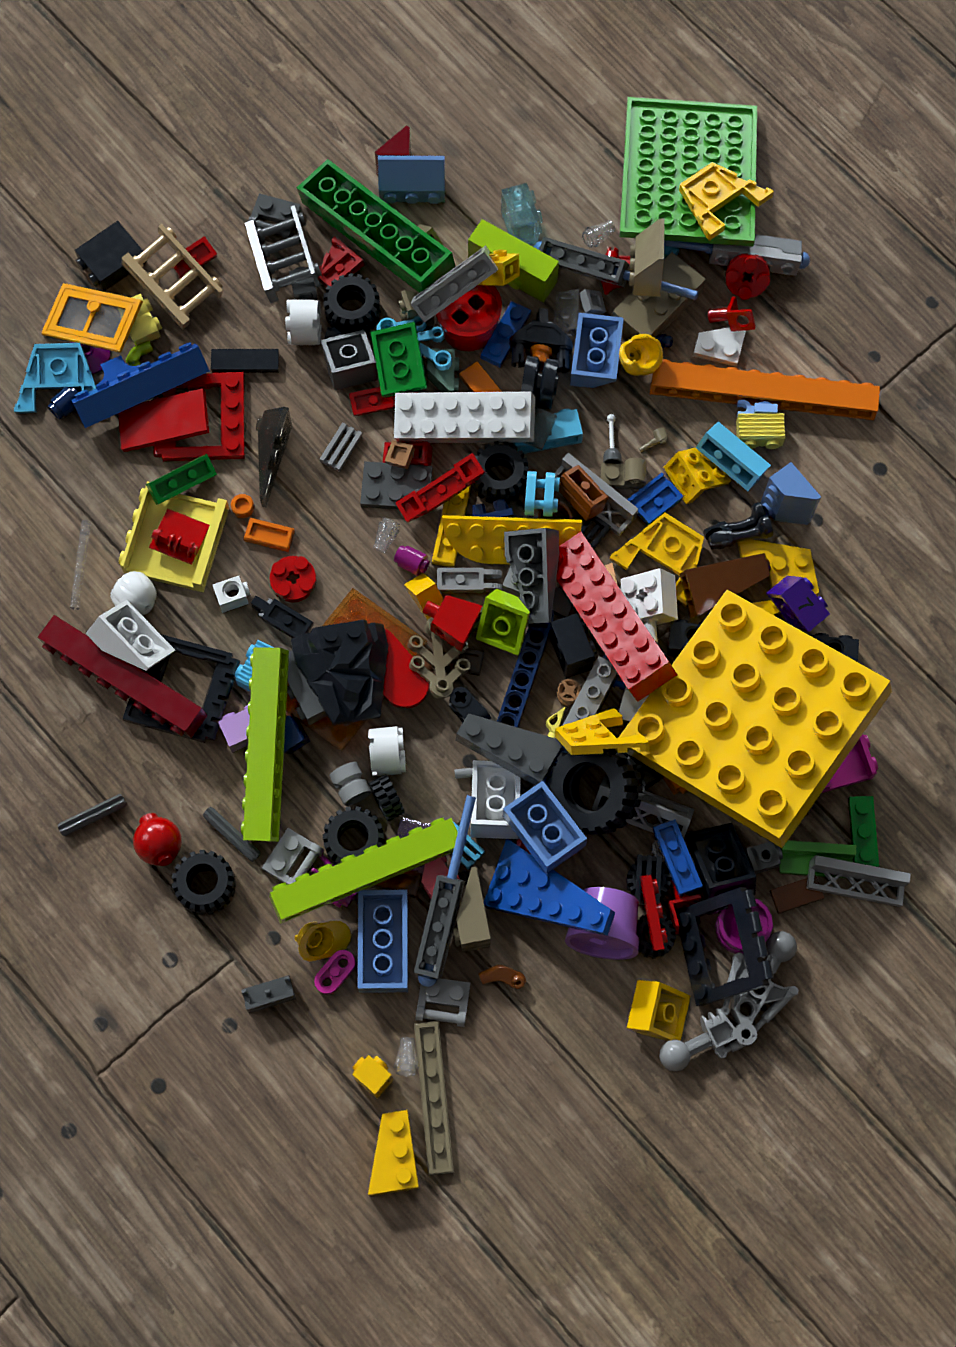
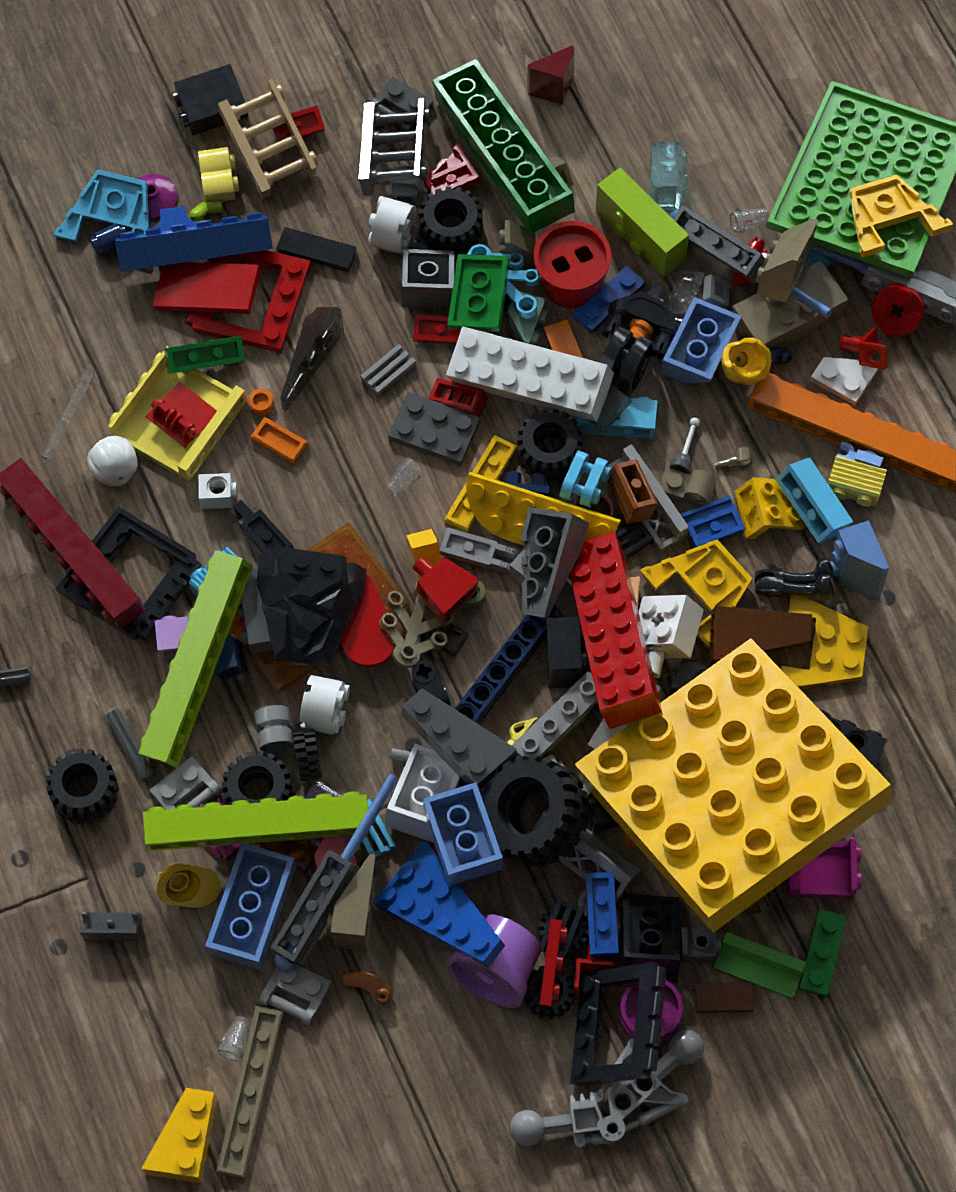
camera: 20 degrees right, 5 degrees down
light orange door [41,283,143,353] -> none
white slope [86,600,175,671] -> none
red brick [133,813,182,866] -> none
red plate [270,556,317,602] -> none
dark pink plate [314,950,355,995] -> none
yellow brick [352,1055,393,1099] -> none
medium blue slope [378,156,445,204] -> none
medium nougat plate [385,440,415,469] -> none
magenta brick [394,545,430,576] -> none
red slope [395,453,485,523] -> none
light grey fence [411,246,498,322] -> none
lime slope [476,589,530,655] -> none
yellow brick [478,250,520,286] -> none
yellow wing [555,708,649,755] -> none
medium nougat wheel [557,679,581,706] -> none
yellow slope [627,980,690,1041] -> none
dark purple brick [766,576,830,632] -> none
light grey fence [806,855,911,907] -> none

